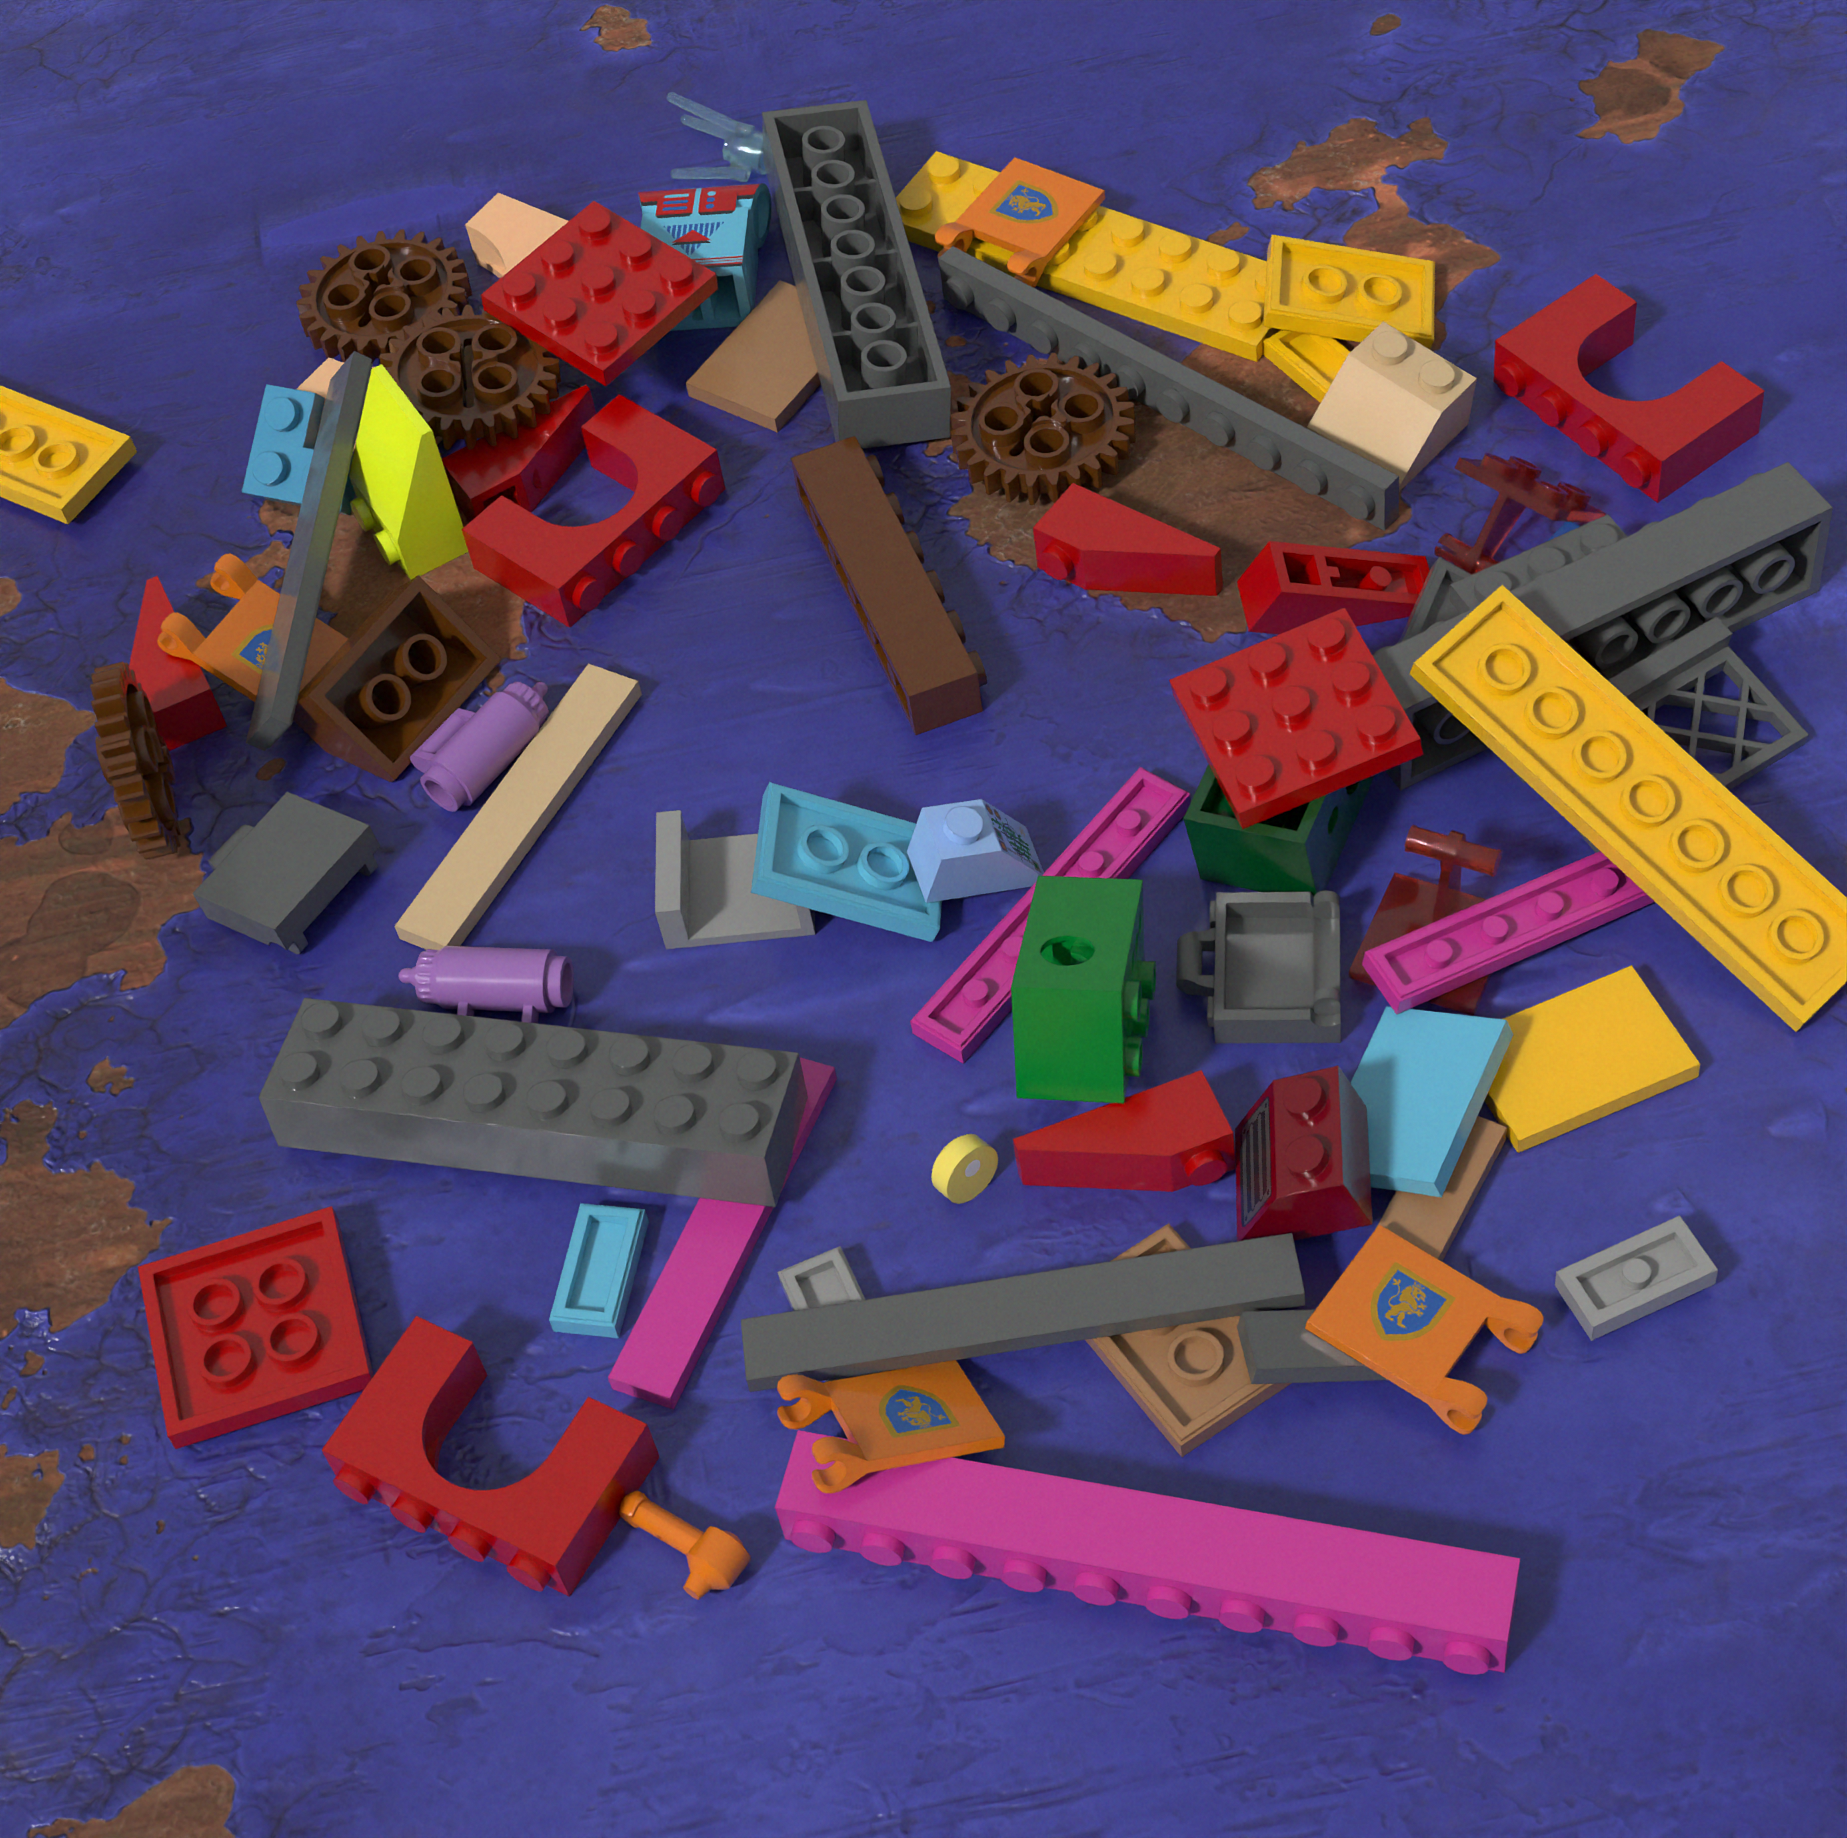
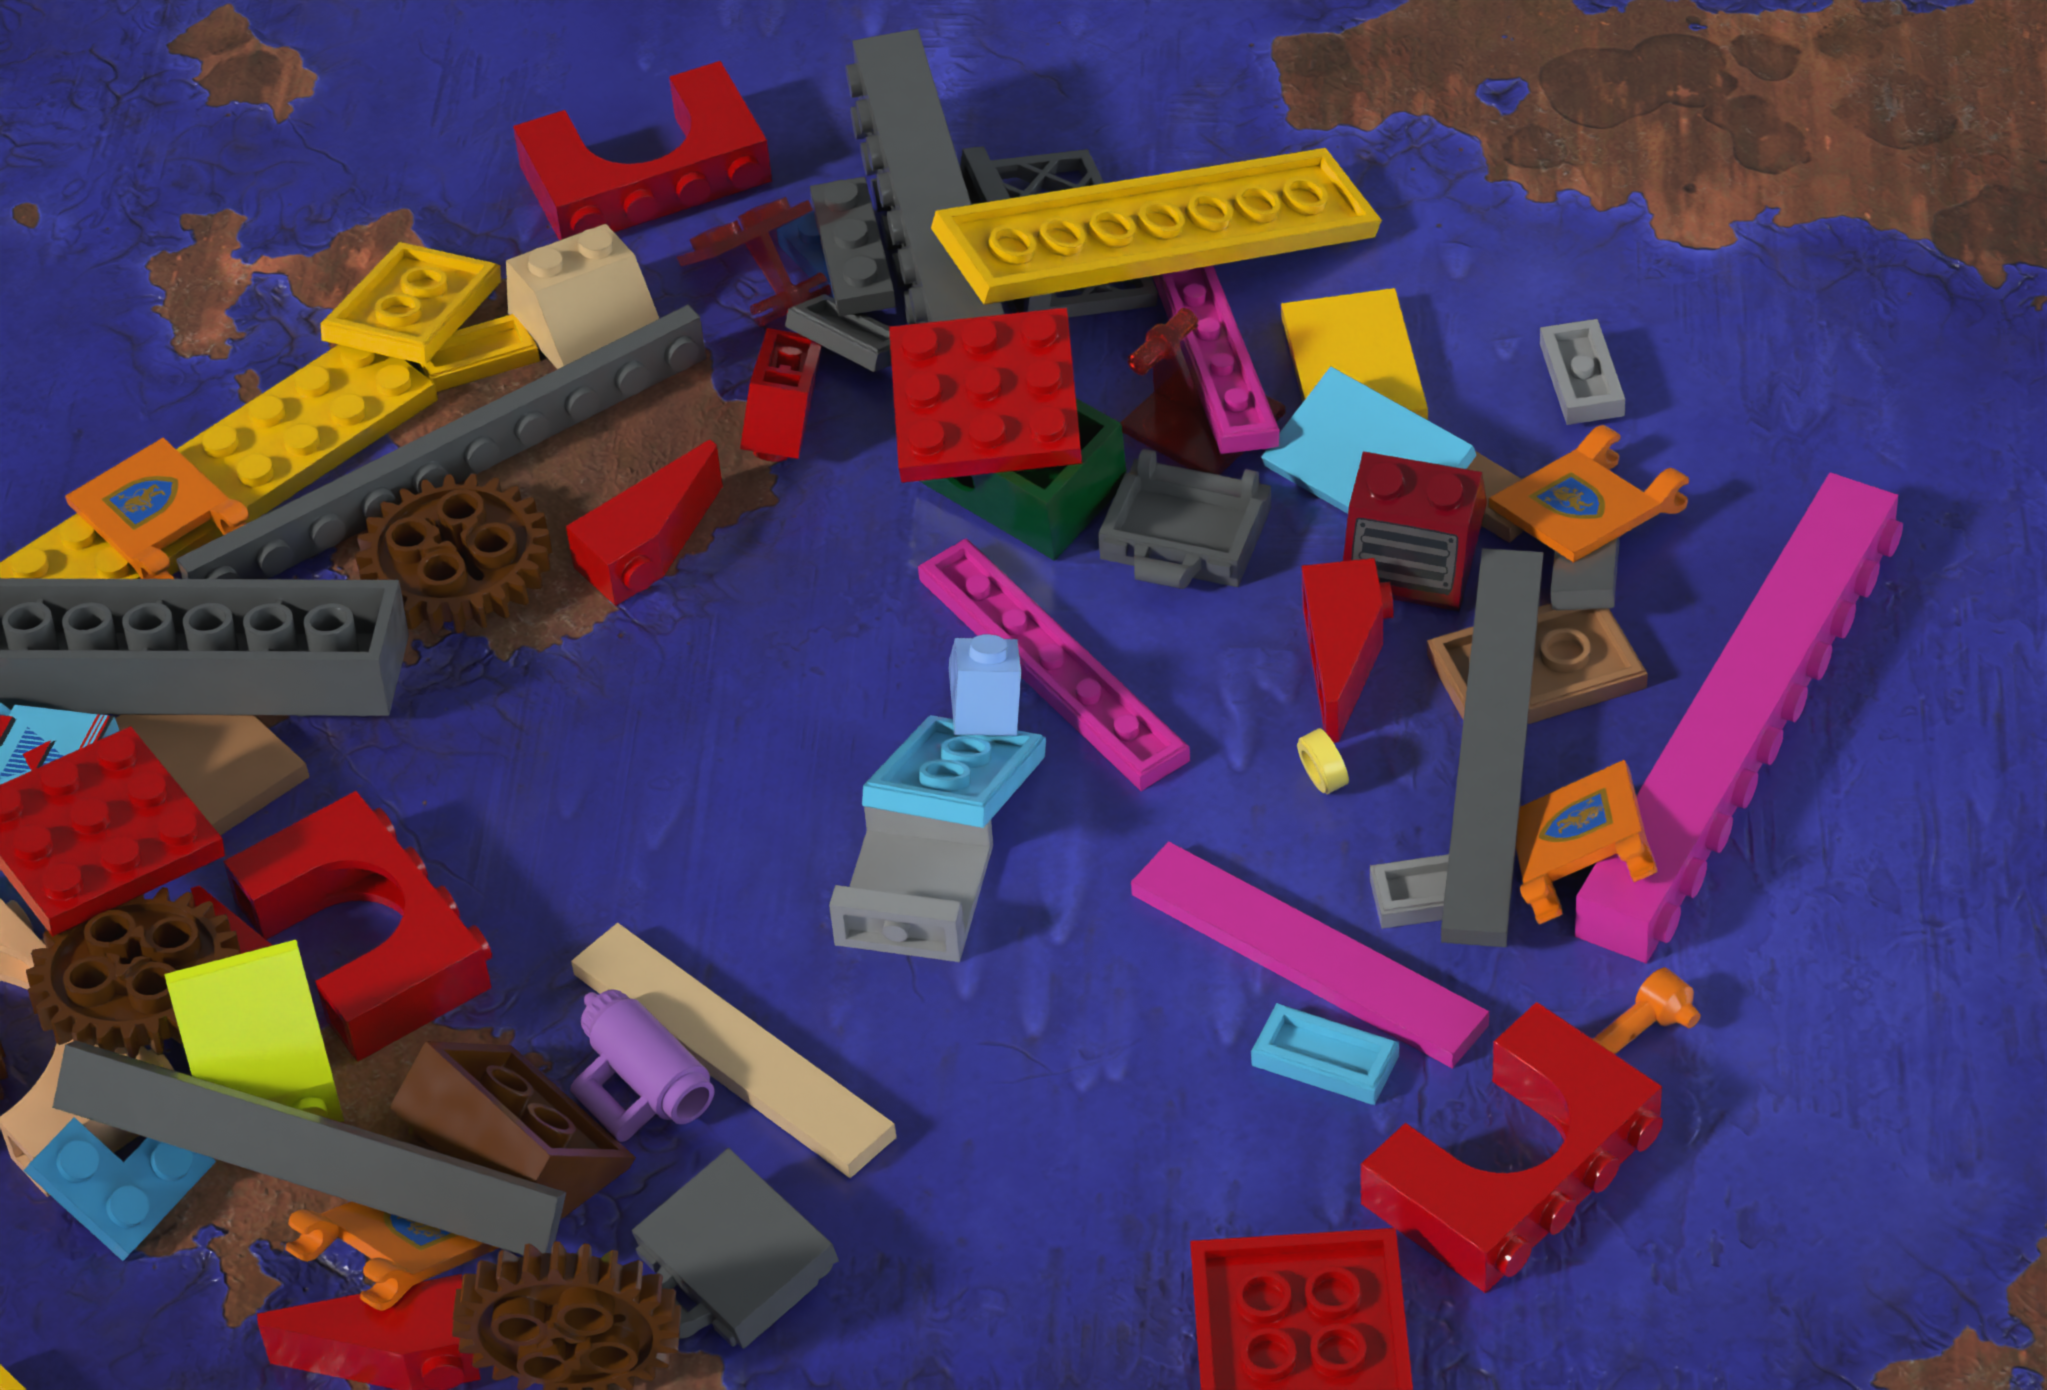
camera: 80 degrees left, 5 degrees down
dark grey brick [258,998,808,1207] -> none
medium lavender piece [398,946,574,1024] -> none
reddish brown brick [791,436,987,735] -> none
green piece [1011,876,1156,1104] -> none

